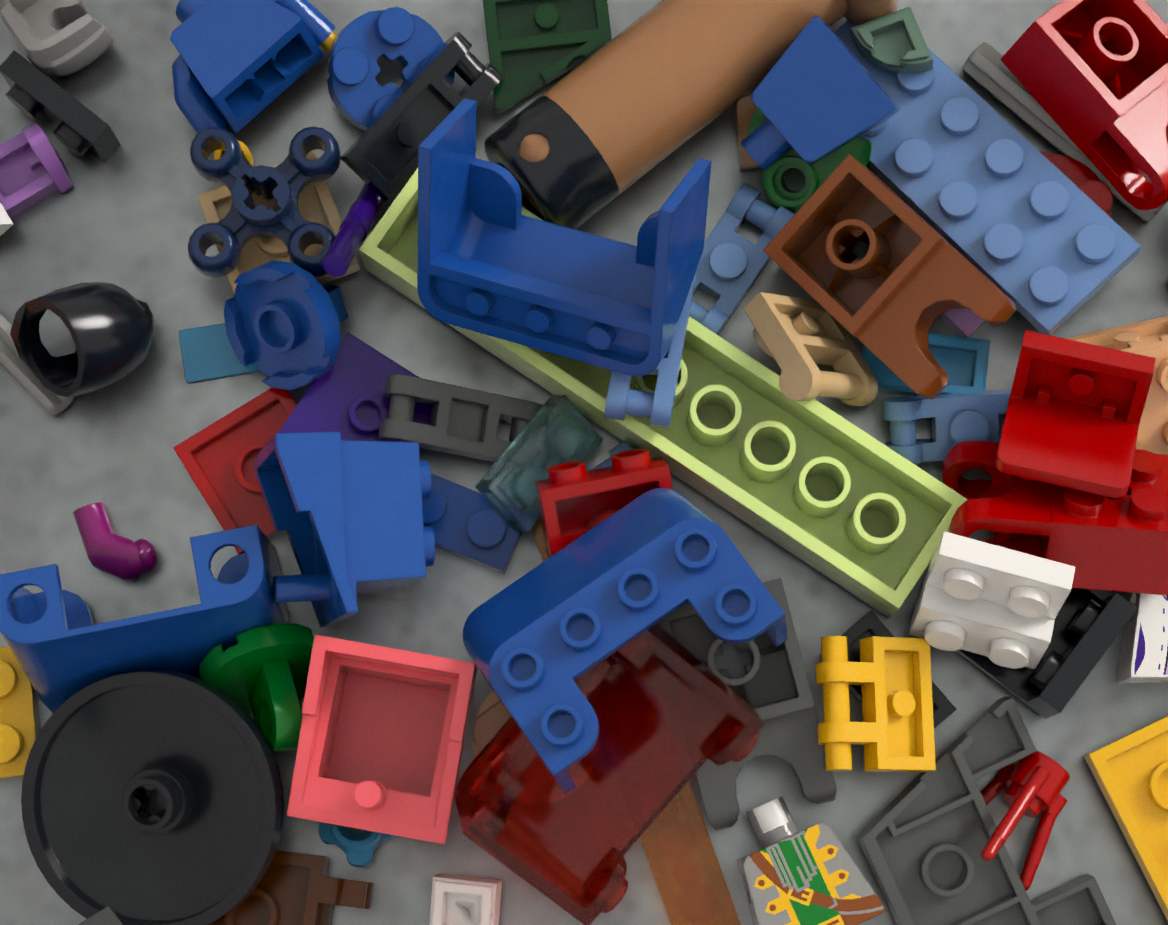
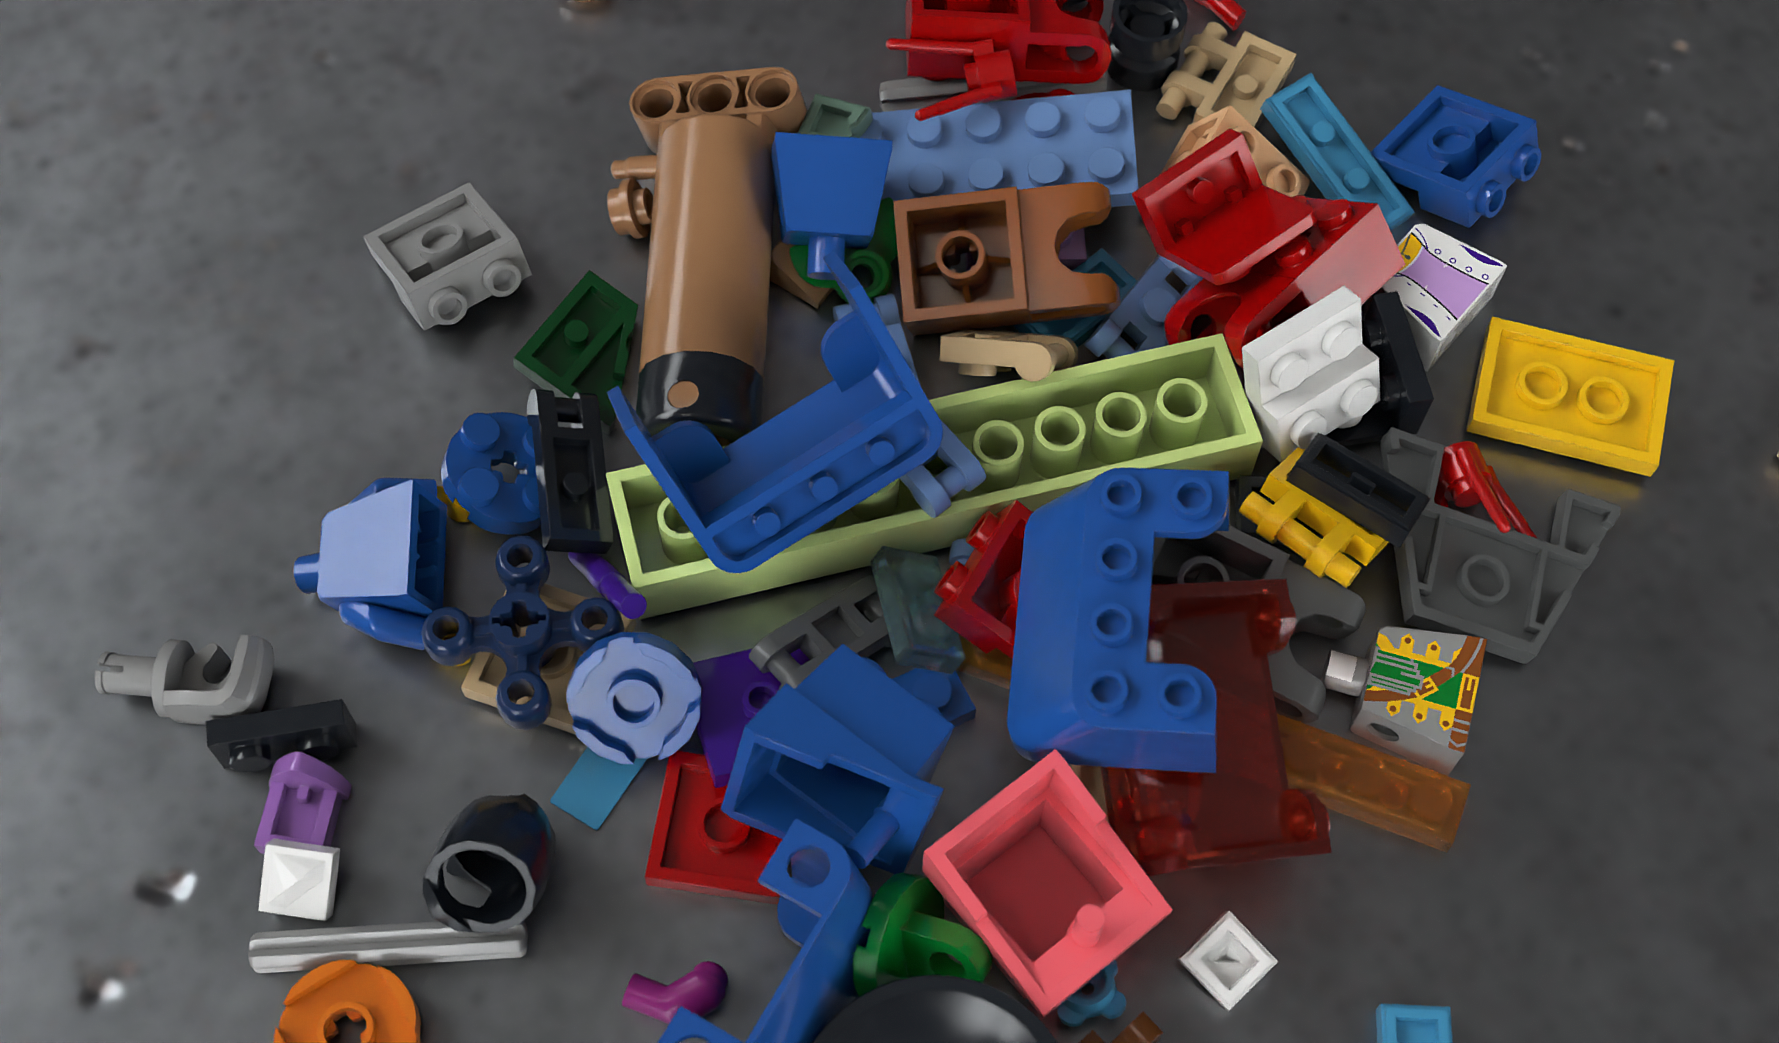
camera: 50 degrees left, 15 degrees down
none -> red plant [886,38,1017,121]
none -> black tile [1286,432,1431,548]

